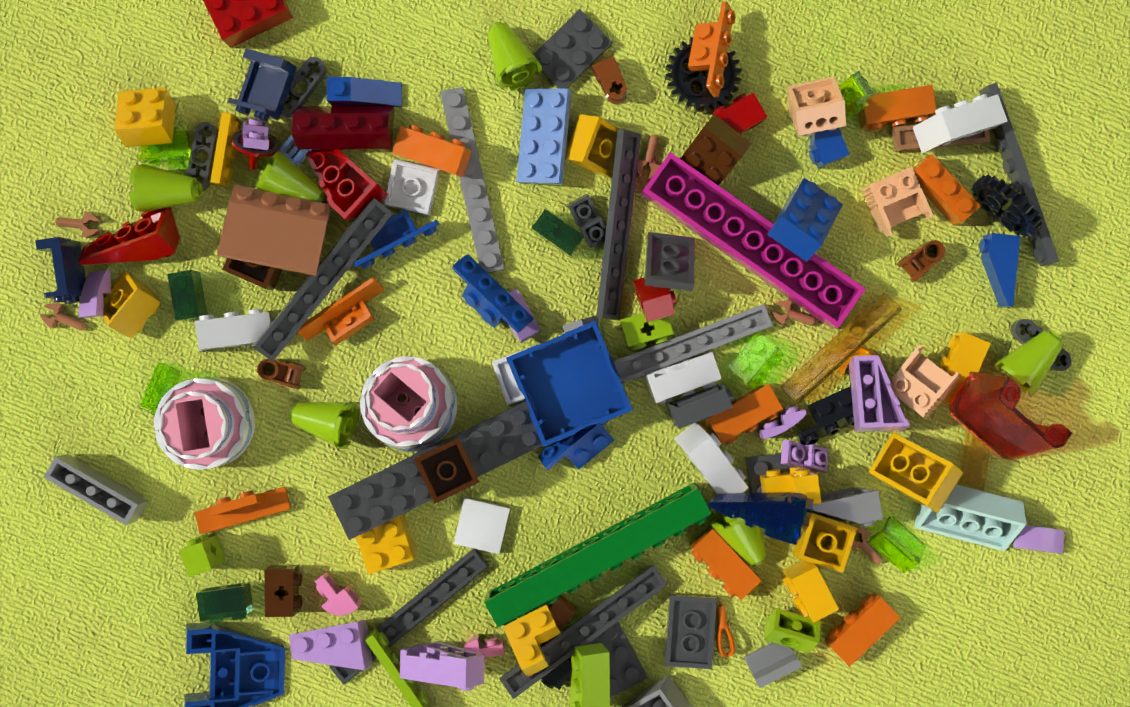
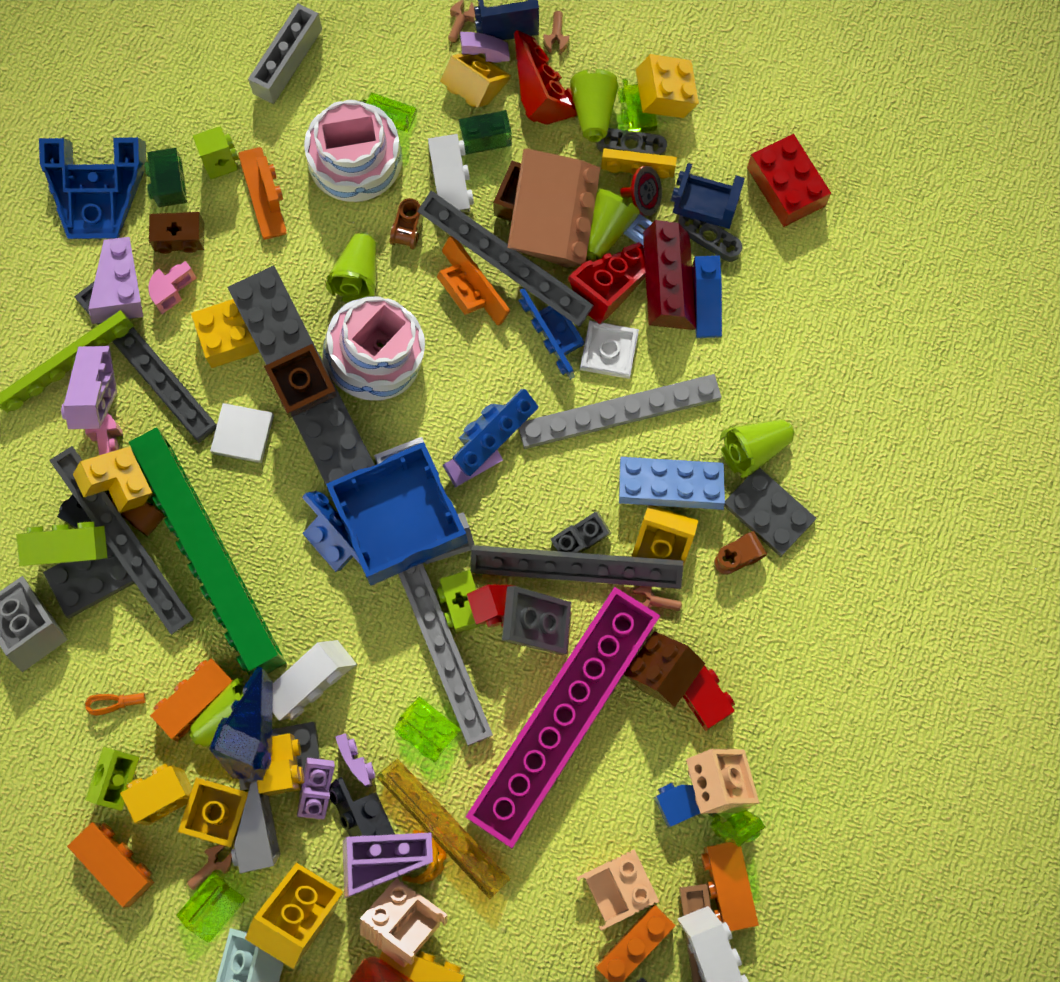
camera: 90 degrees right, 15 degrees down
lavender slope [243,118,269,150] -> none
orange brick [392,124,472,177] -> none
clear green brick [532,209,584,258] -> none
white wedge [644,352,722,404] -> none
dark grey plate [664,594,717,669] -> none
black gear [665,37,742,113] -> none
dark grey window [665,384,734,429] -> none
orange bracket [688,1,736,97] -> none
orange brick [705,383,783,445] -> none
light grey panel [744,642,802,688] -> none
blue brick [767,177,843,262] -> none
nougat bar [770,300,815,326] -> none
dark orange piece [897,240,945,282] -> none

